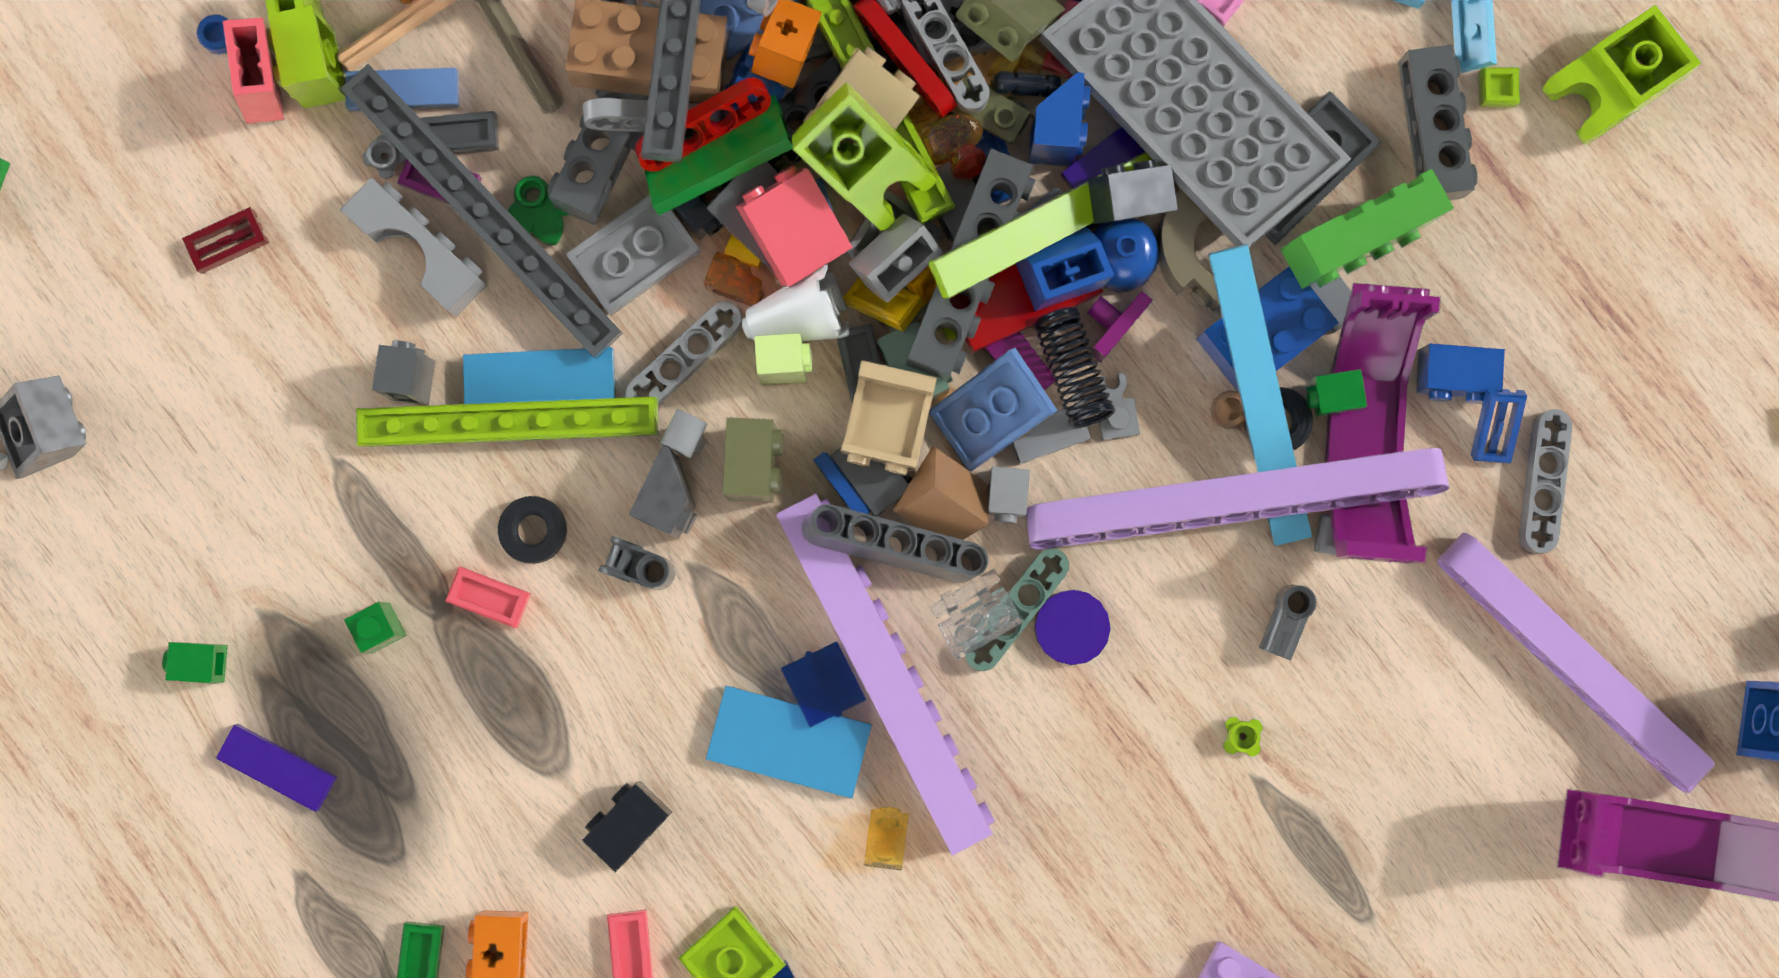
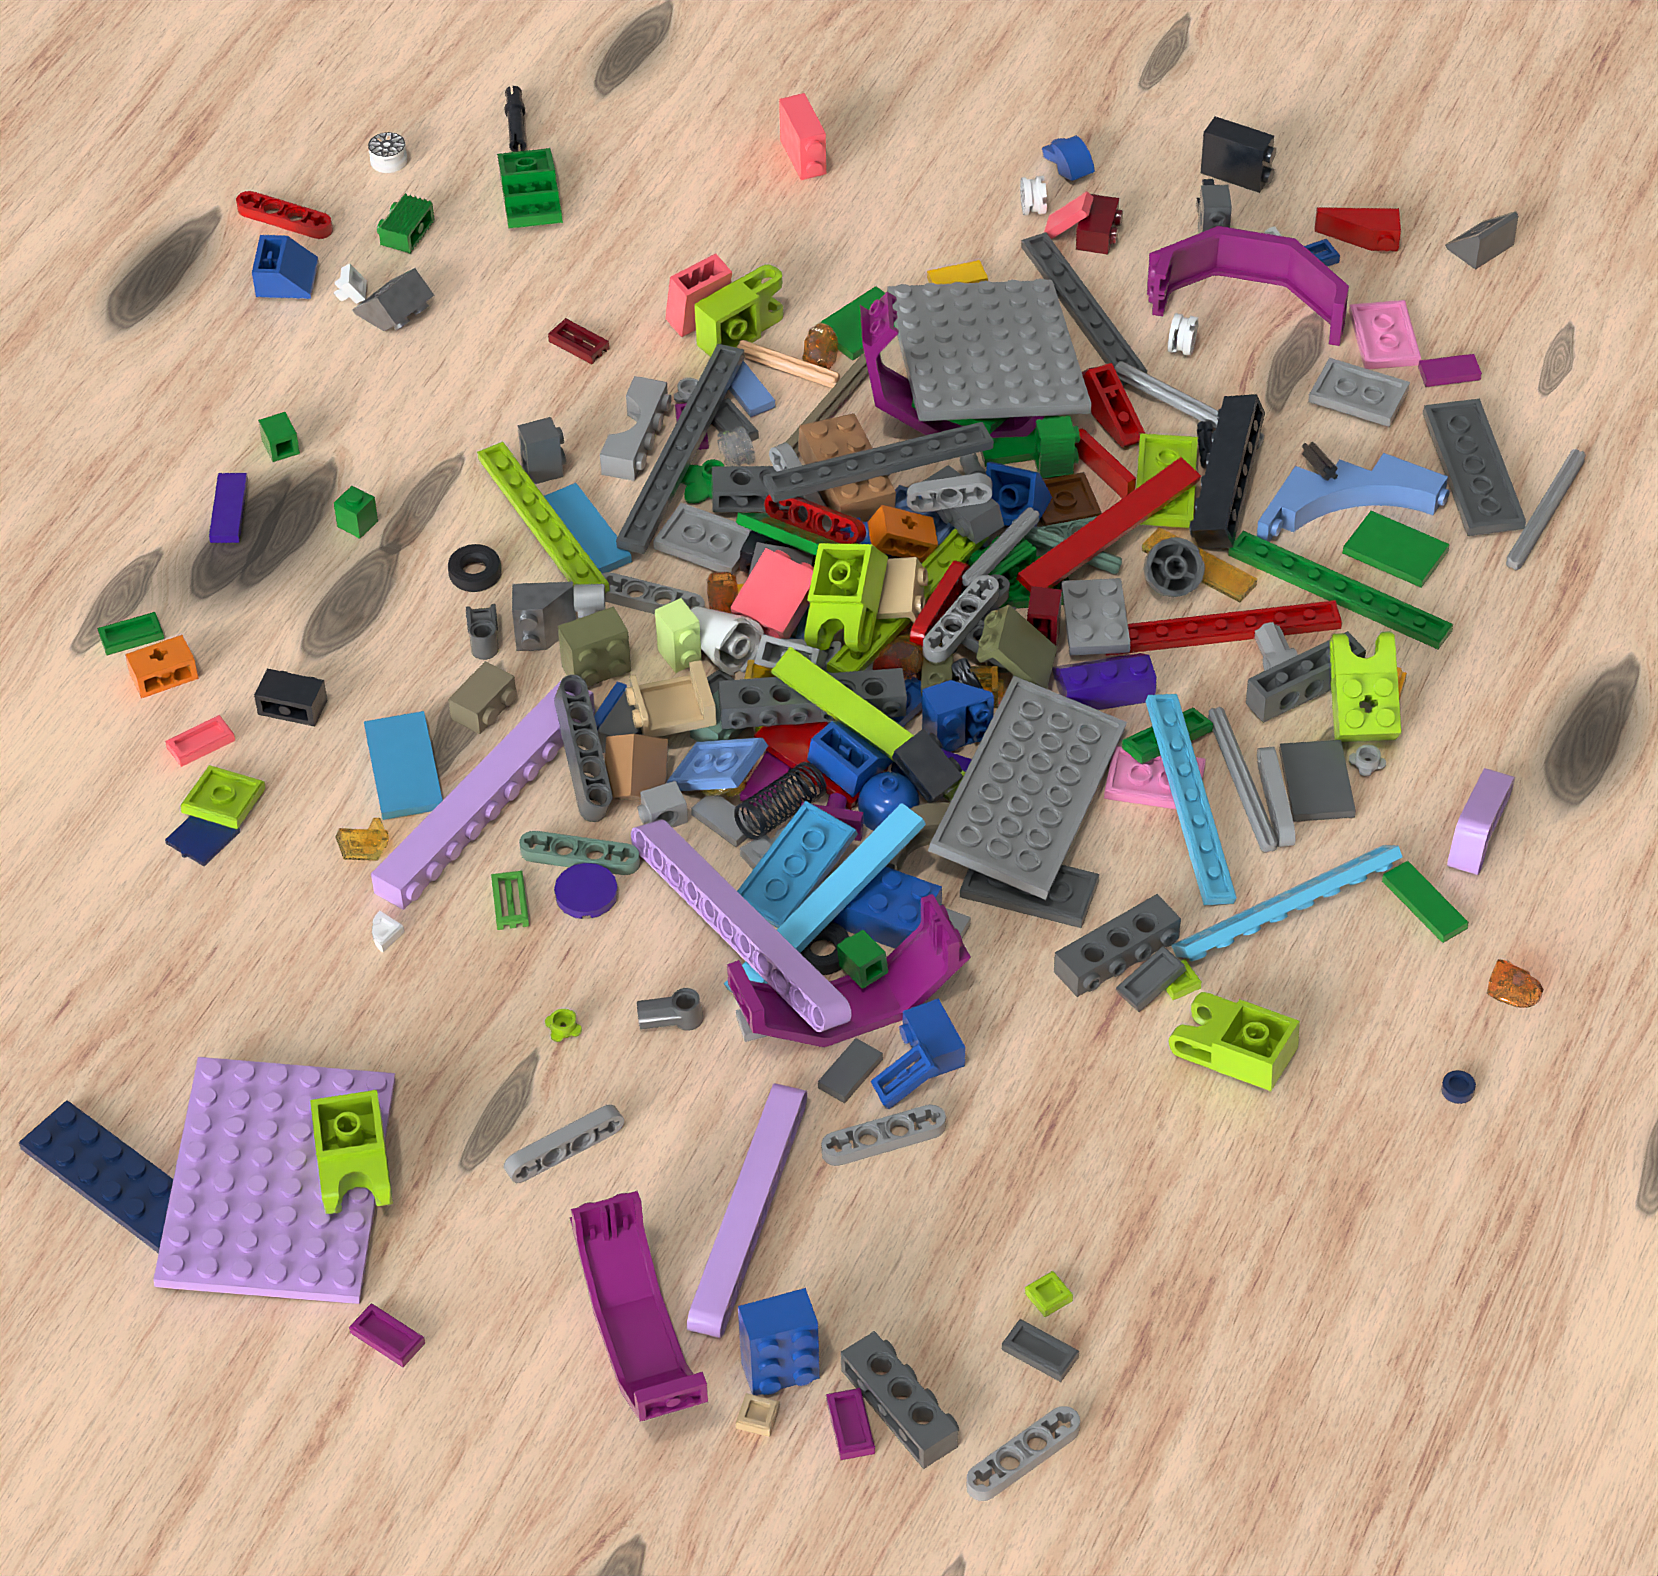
camera: 65 degrees right, 35 degrees down
coral tile [445,566,531,628] -> none
clear blue piece [781,641,866,728] -> none
clear plate [929,568,1023,660] -> none
bright green wedge [1280,169,1454,289] -> none
none -> white tile [372,911,404,952]
none -> dark tan brick [448,661,517,734]
none -> bright green tile [491,870,529,930]
none -> light grey beam [503,1105,624,1183]
none -> clear wheel [717,426,755,466]
none -> dark azure tile [737,801,858,928]
none -> dark grey tile [818,1038,883,1103]
none -> dark grey tile [1116,946,1186,1012]

